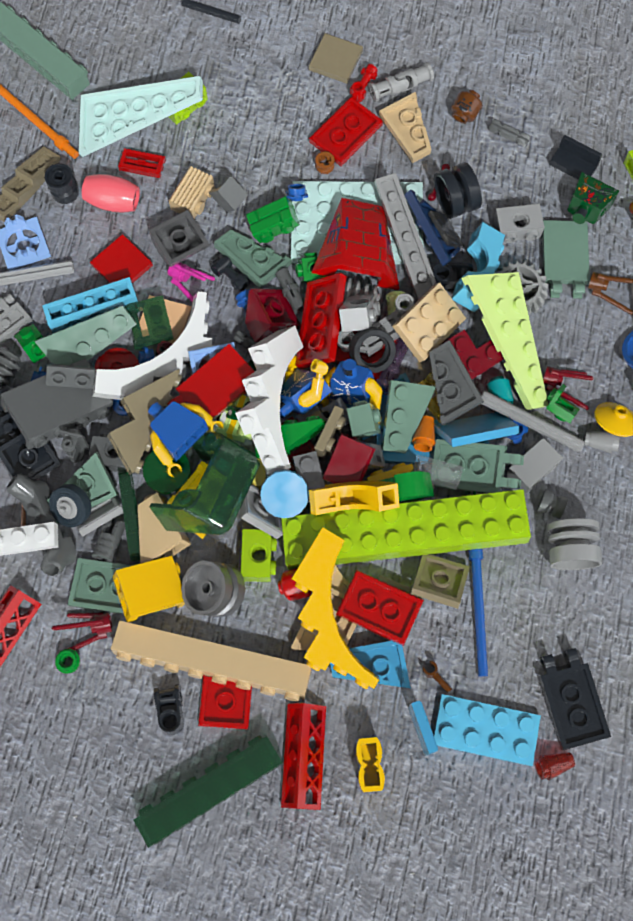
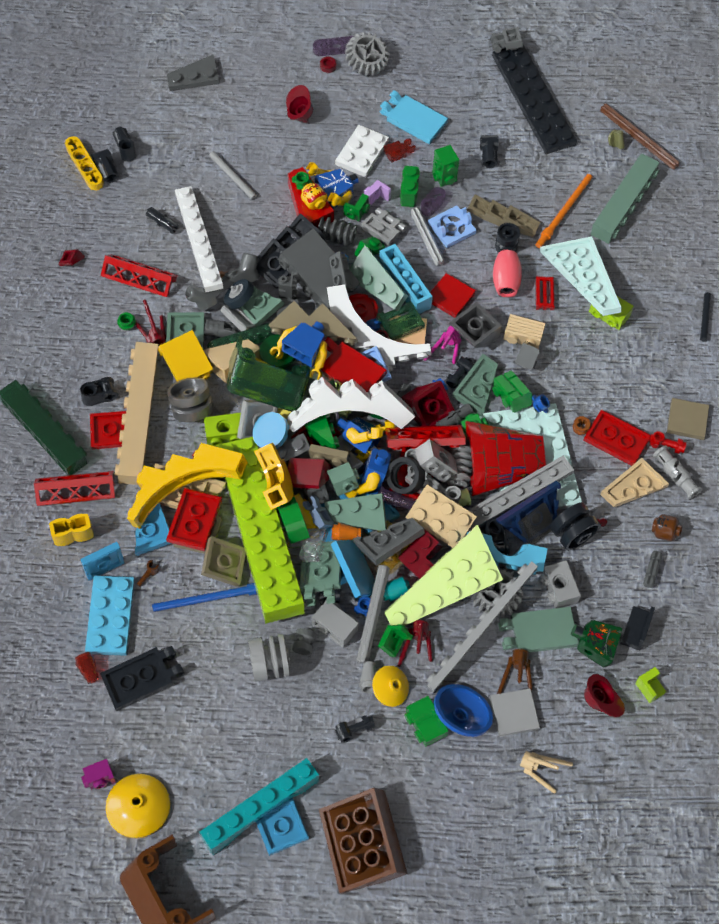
camera: 75 degrees right, 10 degrees down
none -> sand blue plate [303,496,334,529]
none -> light grey plate [427,561,538,693]

